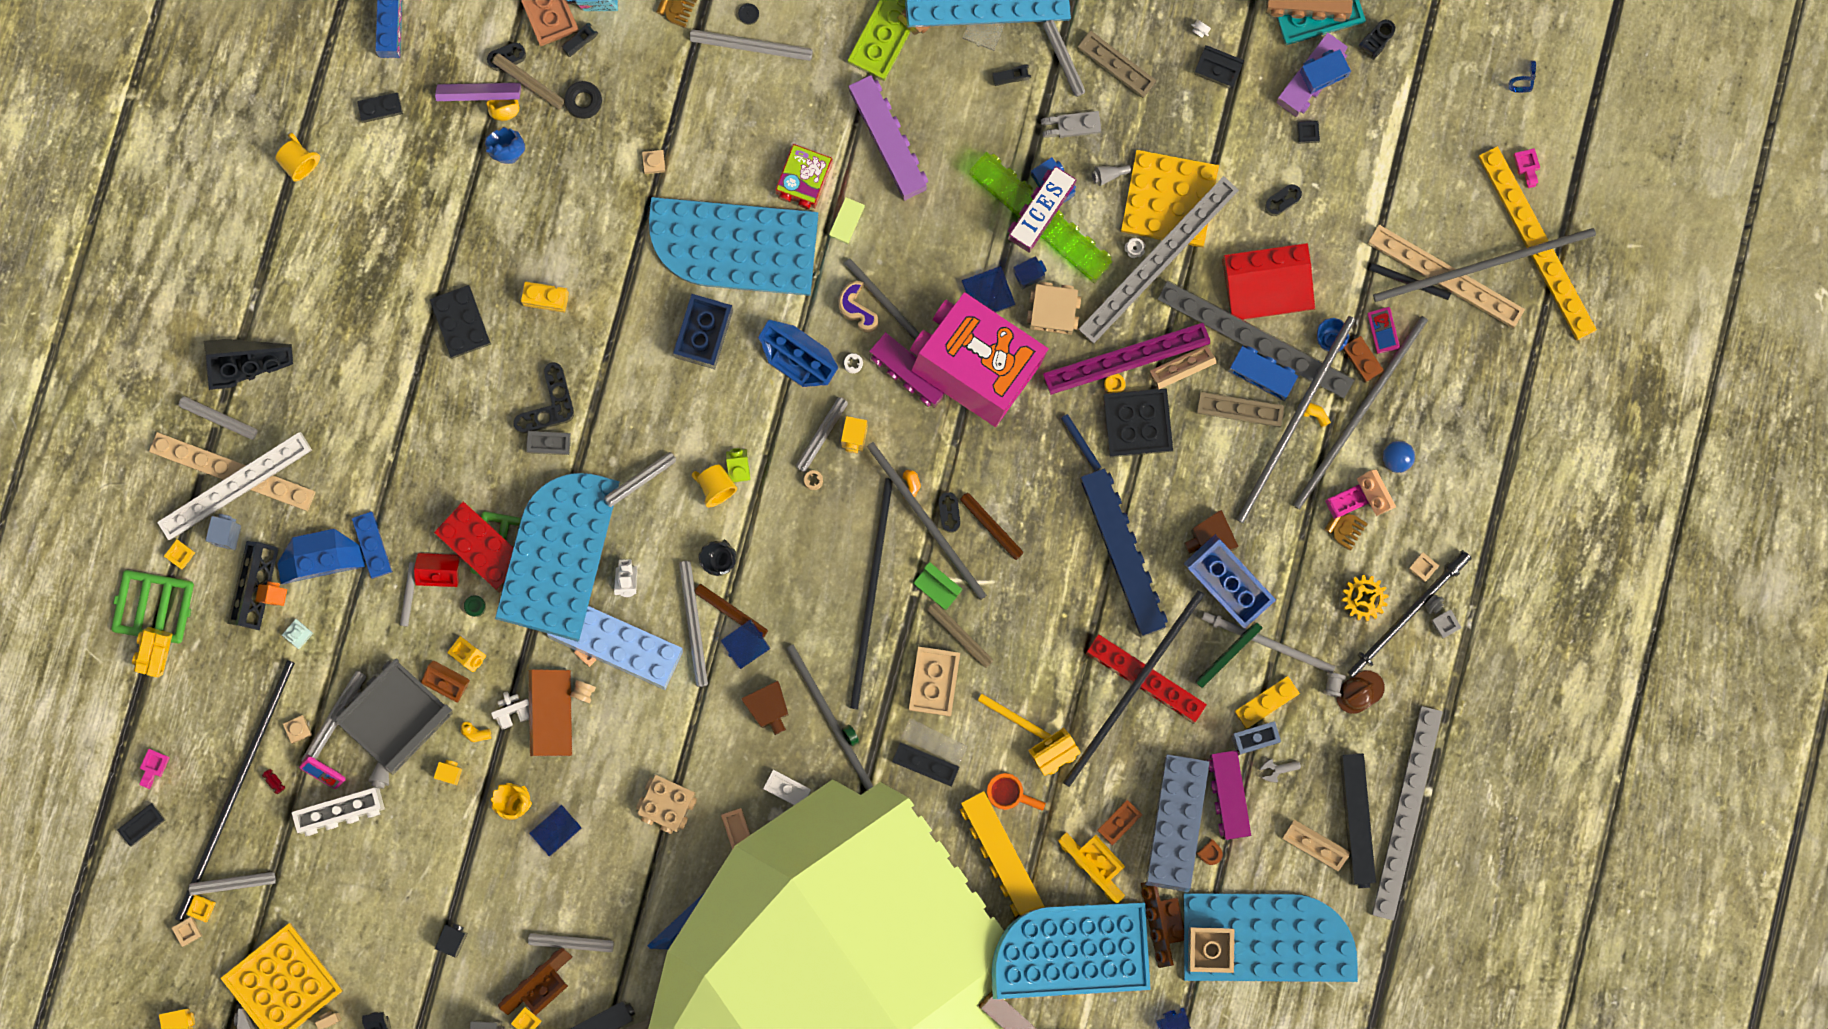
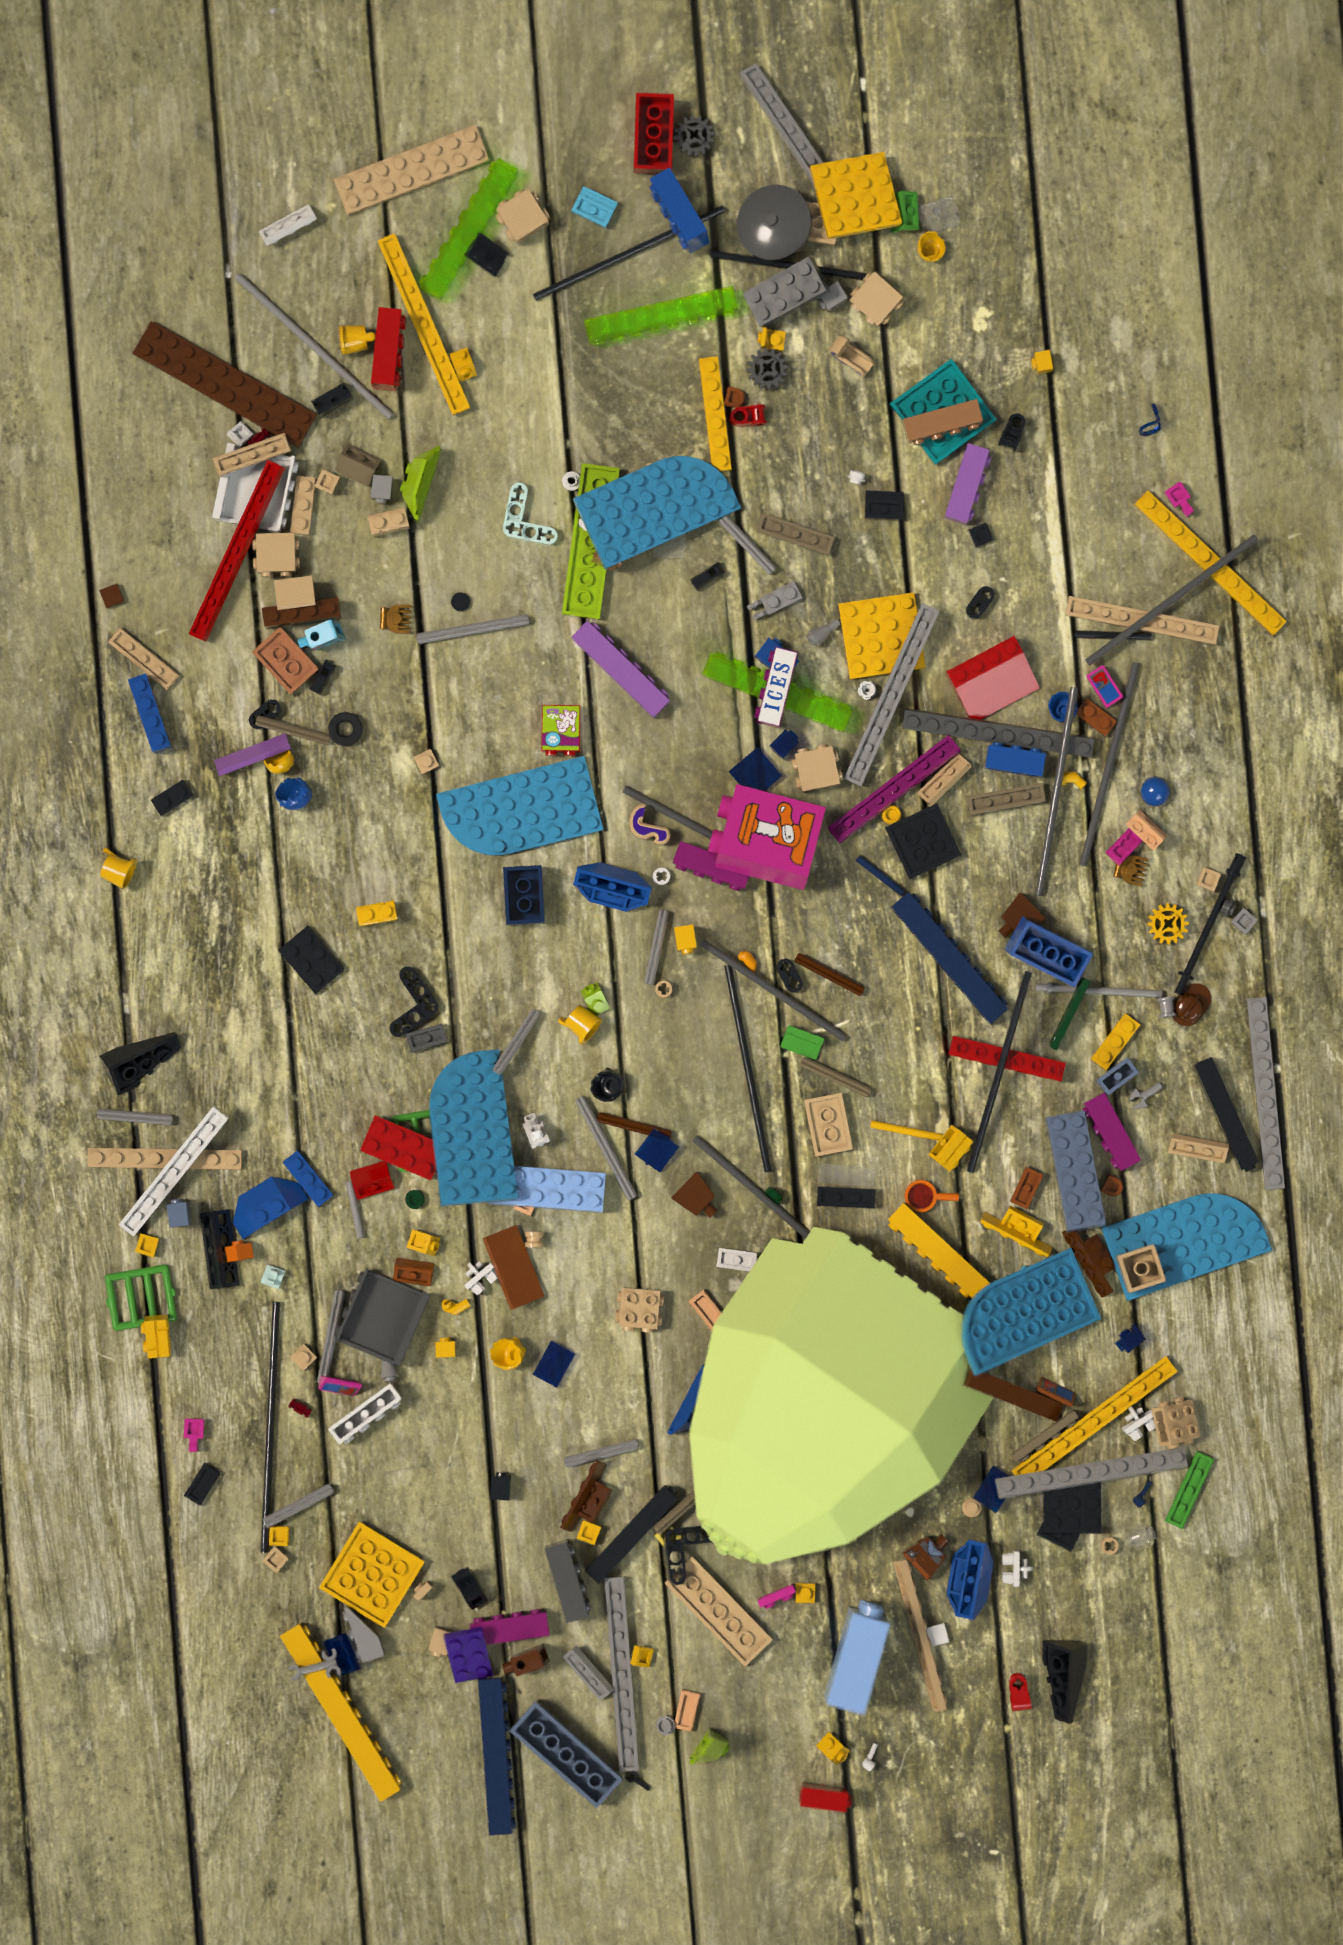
camera: 20 degrees left, 5 degrees up
yellowish green tile [829,197,865,245] -> none
blue brick [1300,49,1351,94] -> none

